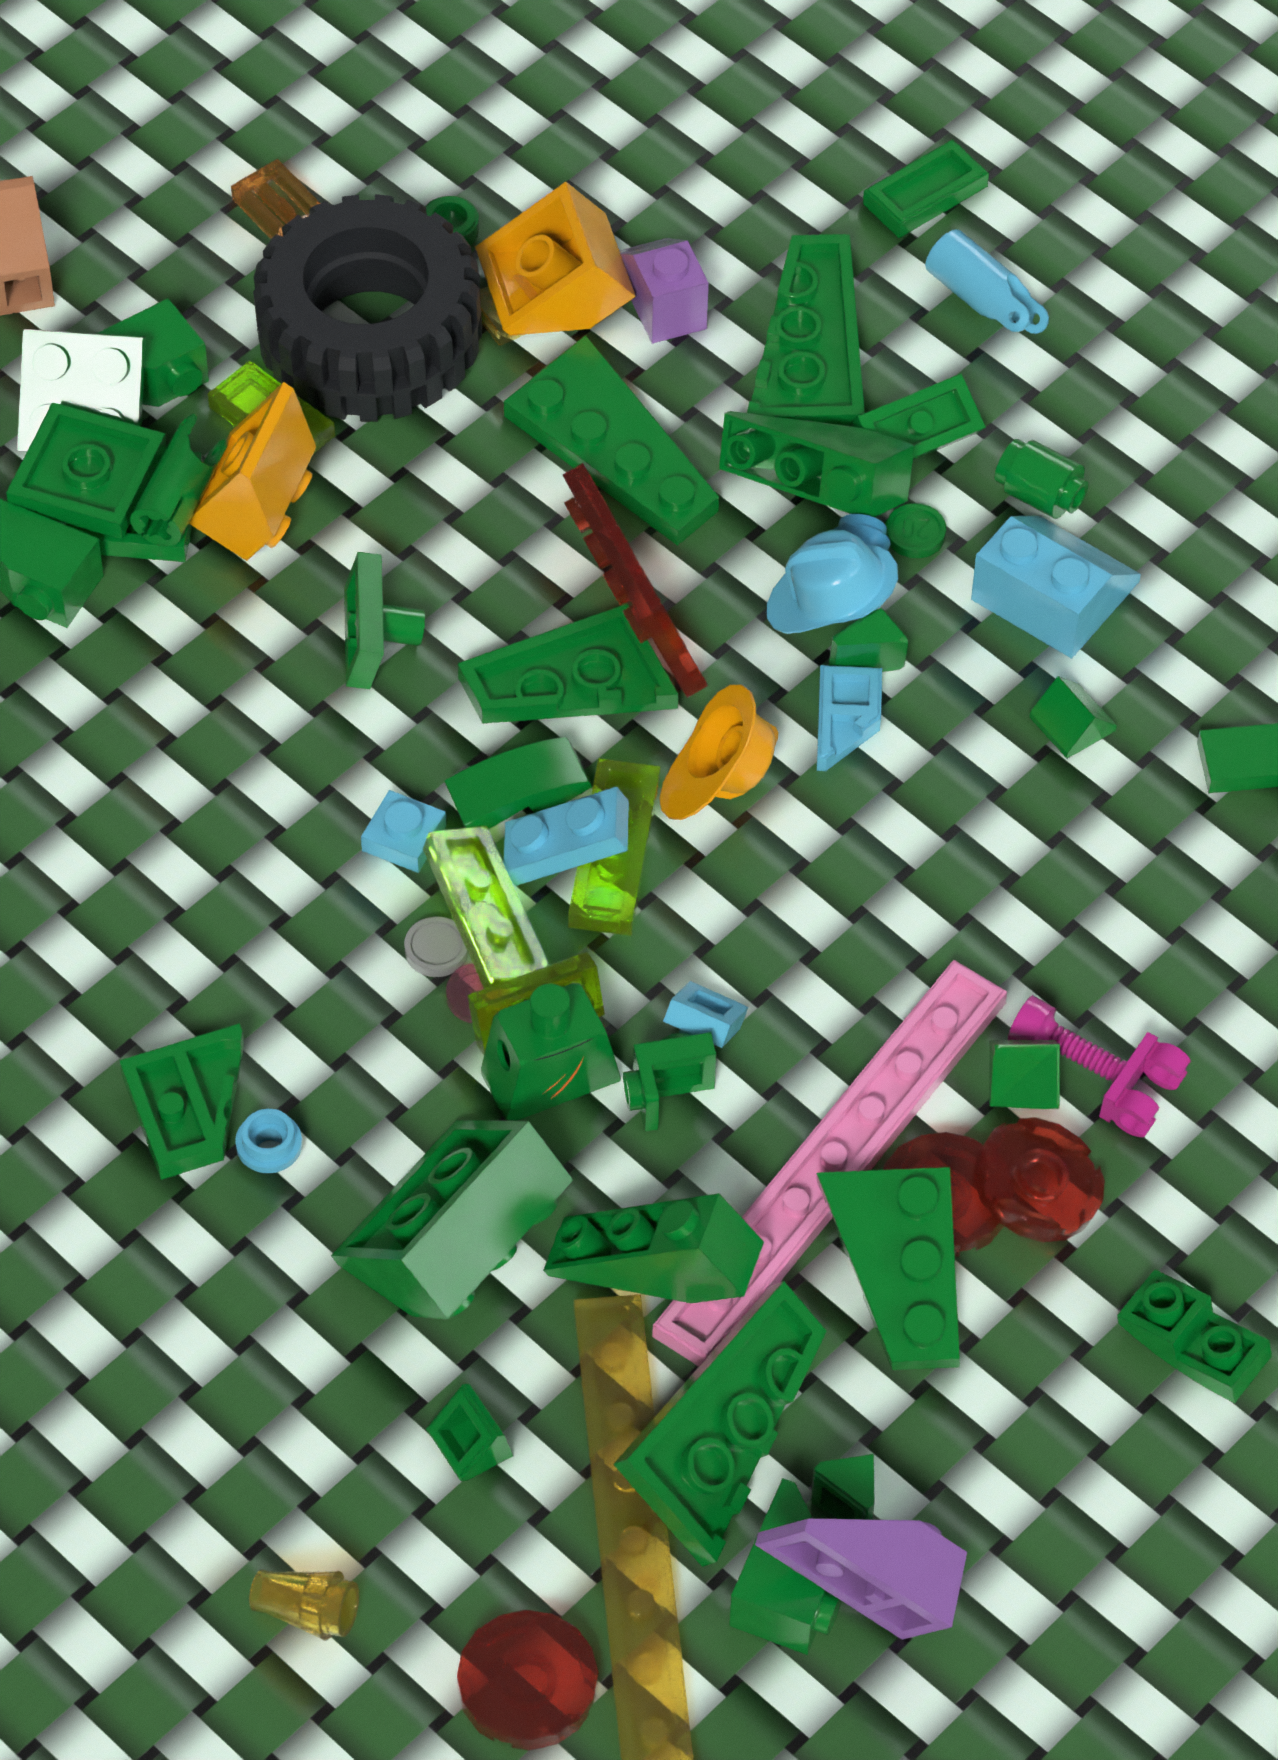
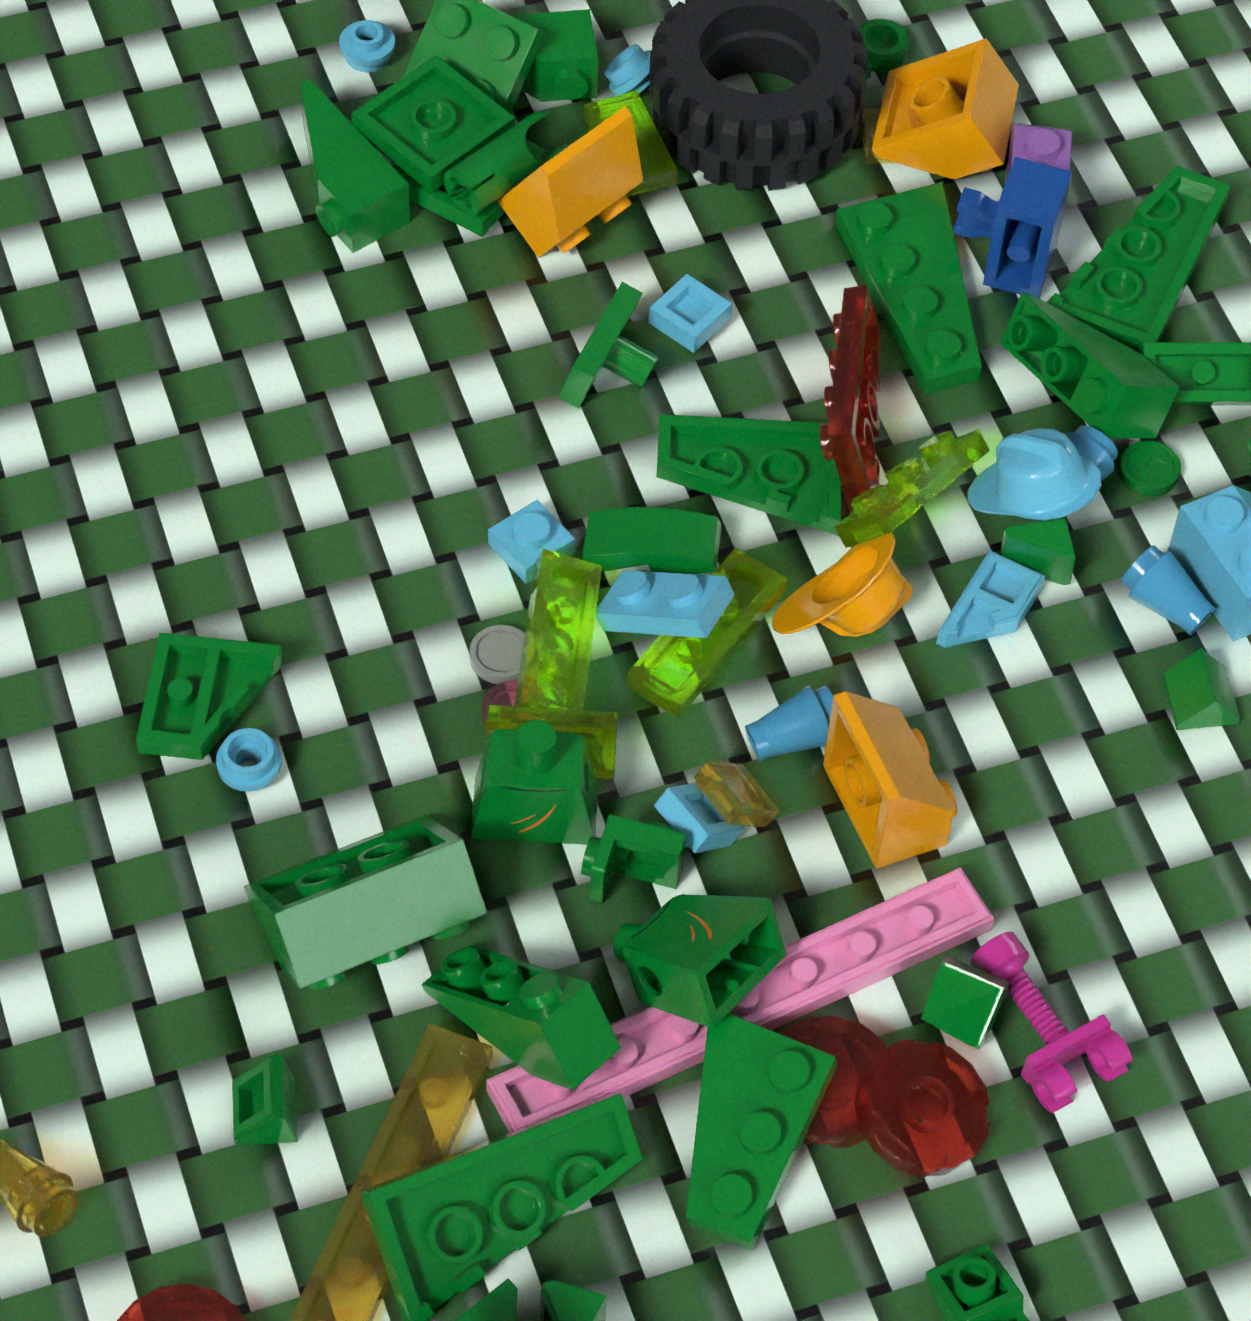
camera: 25 degrees right, 0 degrees up
none -> medium azure plate [604,44,650,96]
none -> green torso [613,894,787,1028]
none -> medium azure plate [648,274,732,353]
none -> clear yellow tile [693,761,780,827]
none -> dark azure cone [745,685,833,761]
none -> light orange slope [823,691,957,869]
none -> clear neon green plate [834,429,990,548]
none -> blue brick [953,157,1072,298]
none -> dark azure cone [1121,545,1216,636]

